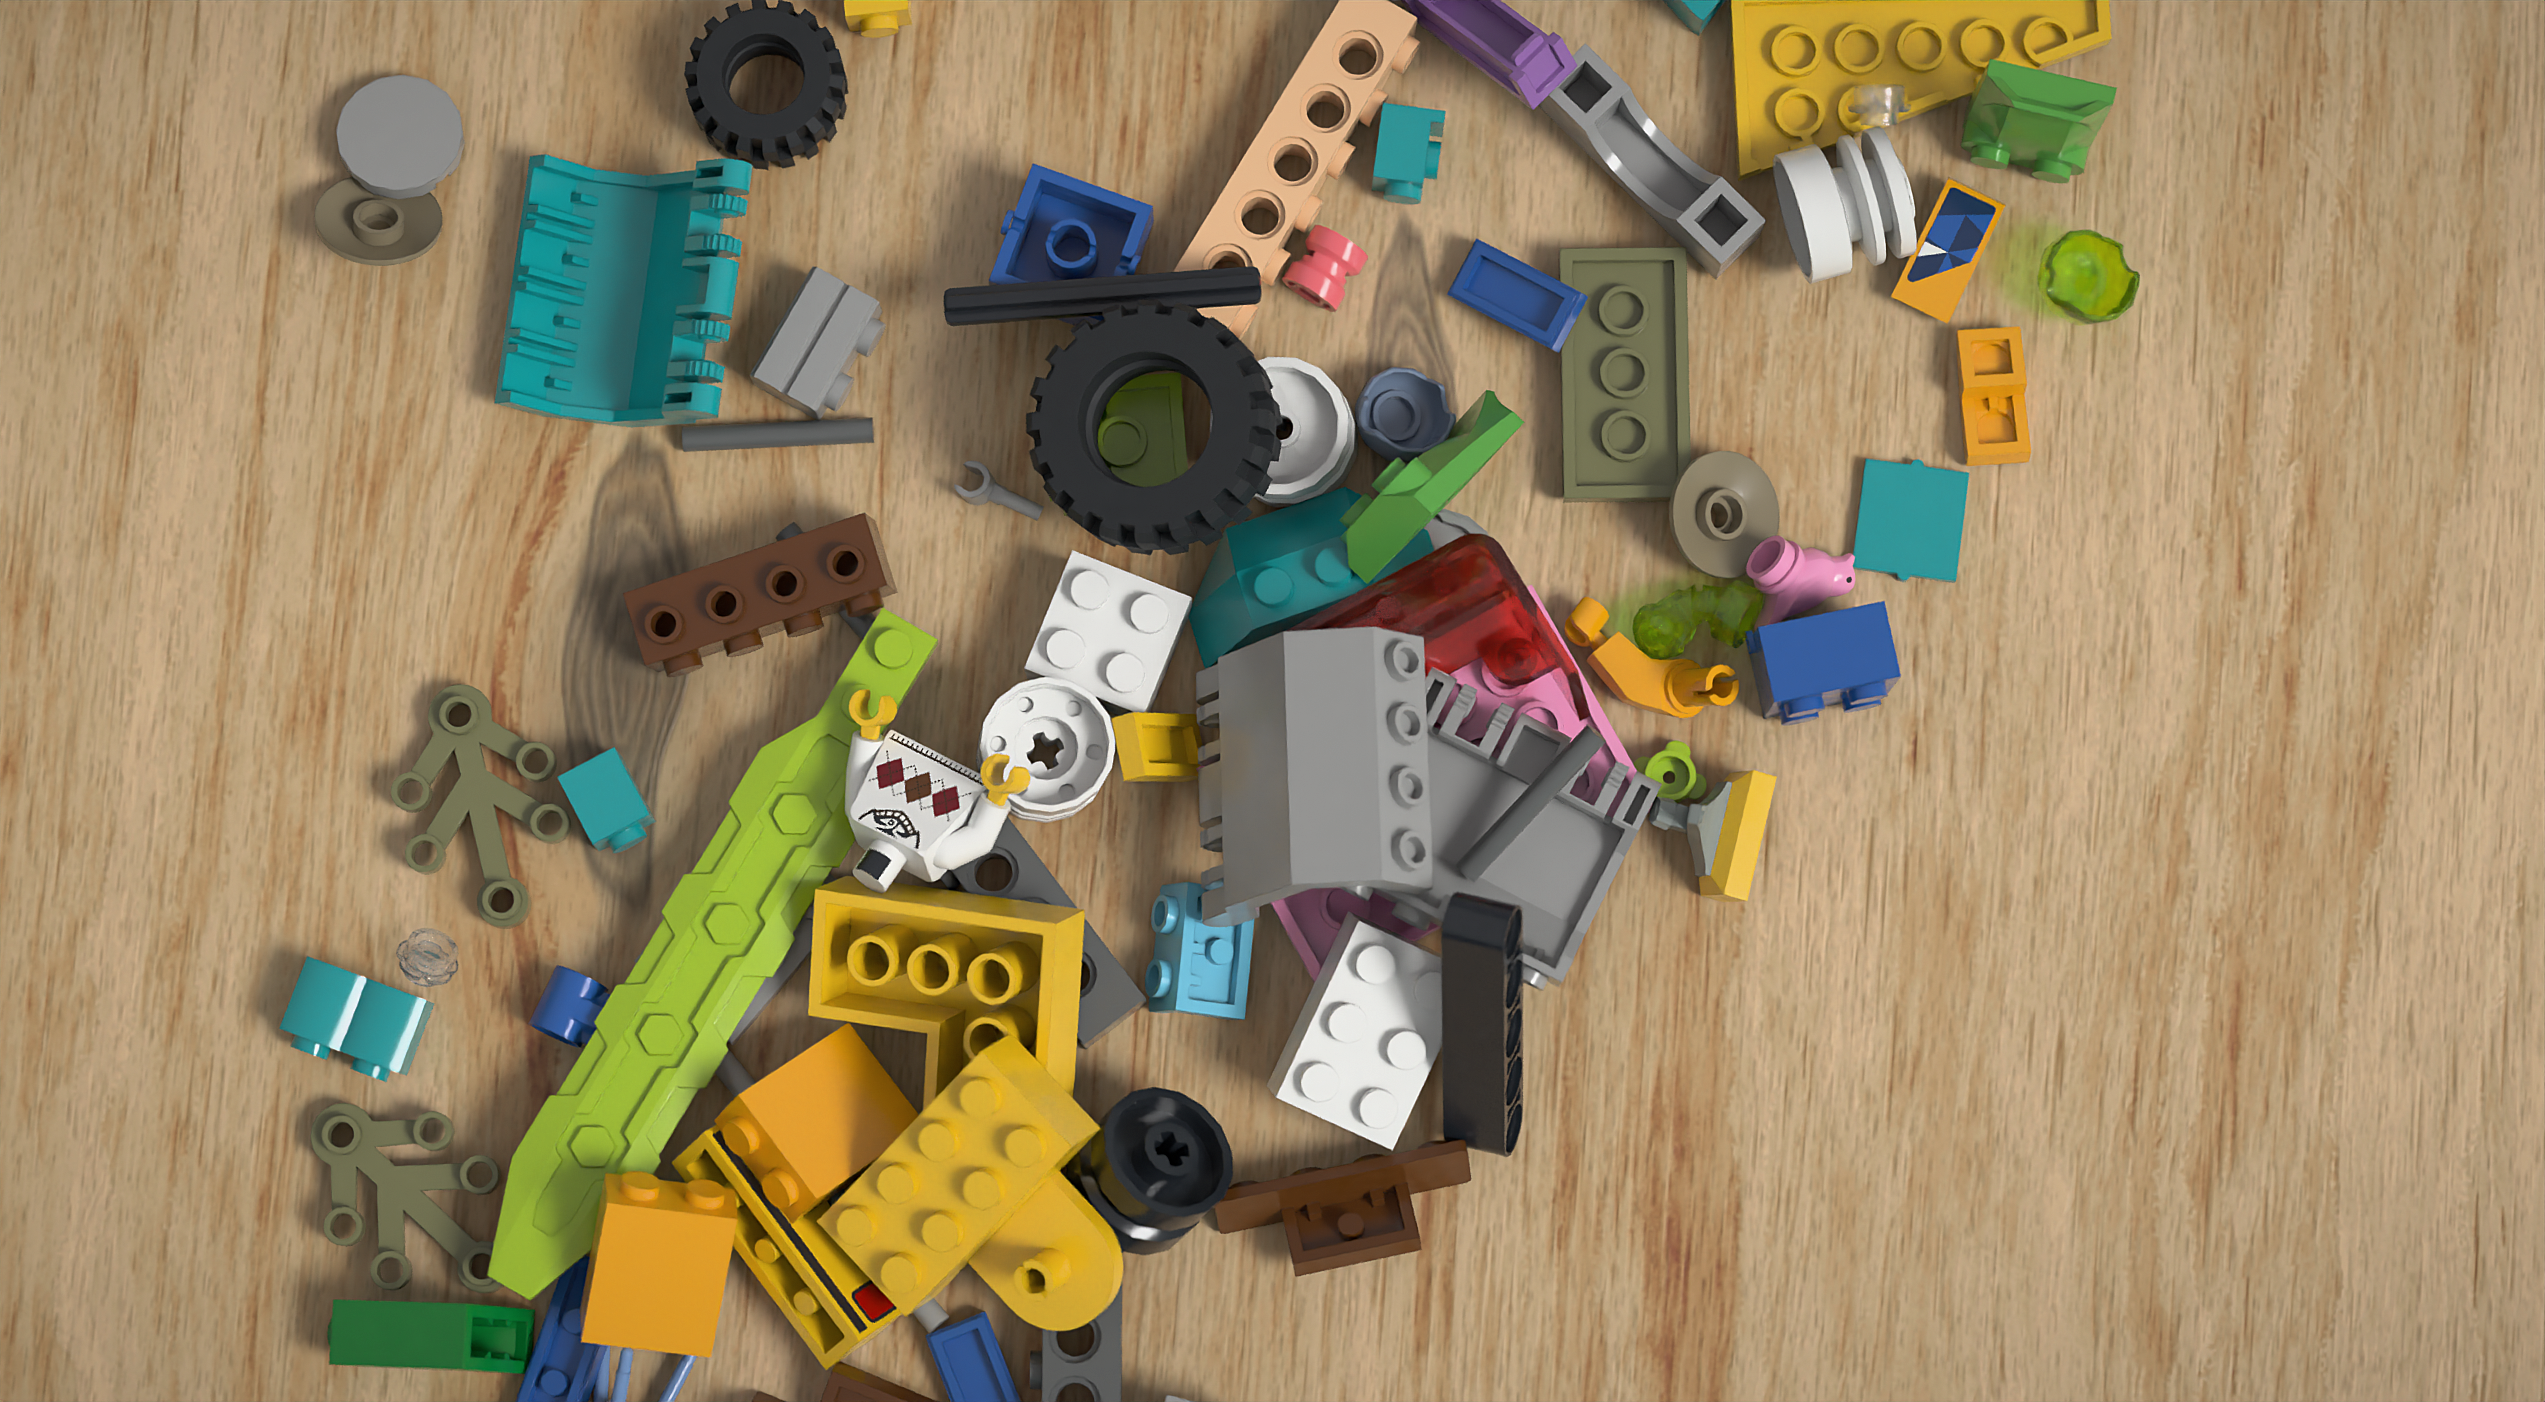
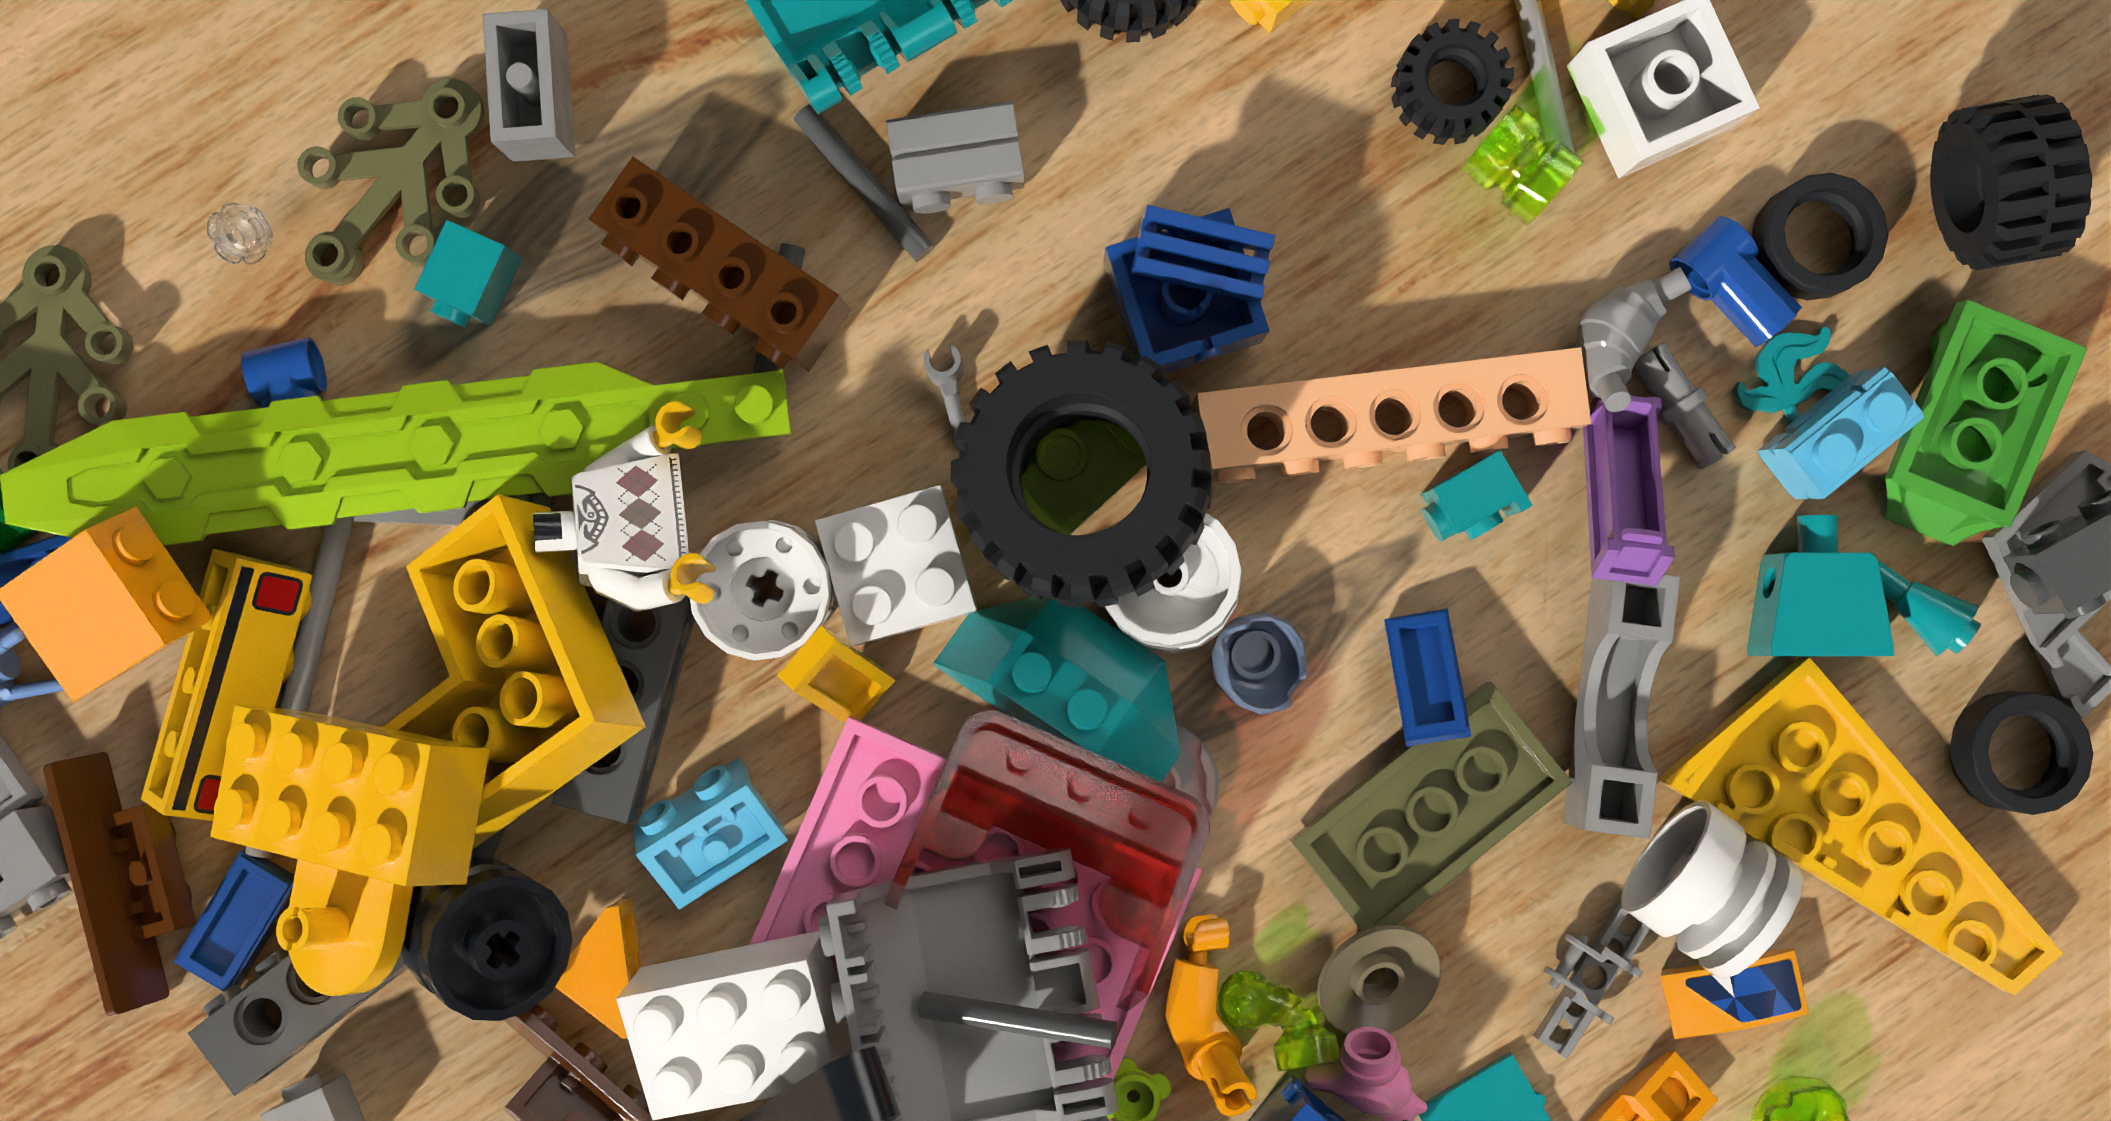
camera: 50 degrees right, 5 degrees up
teal brick [279,956,434,1082] -> none
light orange brick [714,1022,919,1224] -> none
black axle [943,266,1262,326] -> none
light grey hinge [1196,627,1433,927] -> none
coral wheel [1282,225,1368,312] -> none
bright green slope [1339,390,1524,584] -> none
clear plate [1848,84,1911,126] -> none
bright green slope [1961,59,2117,183] -> none
none -> light grey brick [482,9,575,162]
none -> light orange slope [555,898,642,1039]
none -> blue tile [1131,205,1275,303]
none -> light grey piece [1533,898,1650,1059]

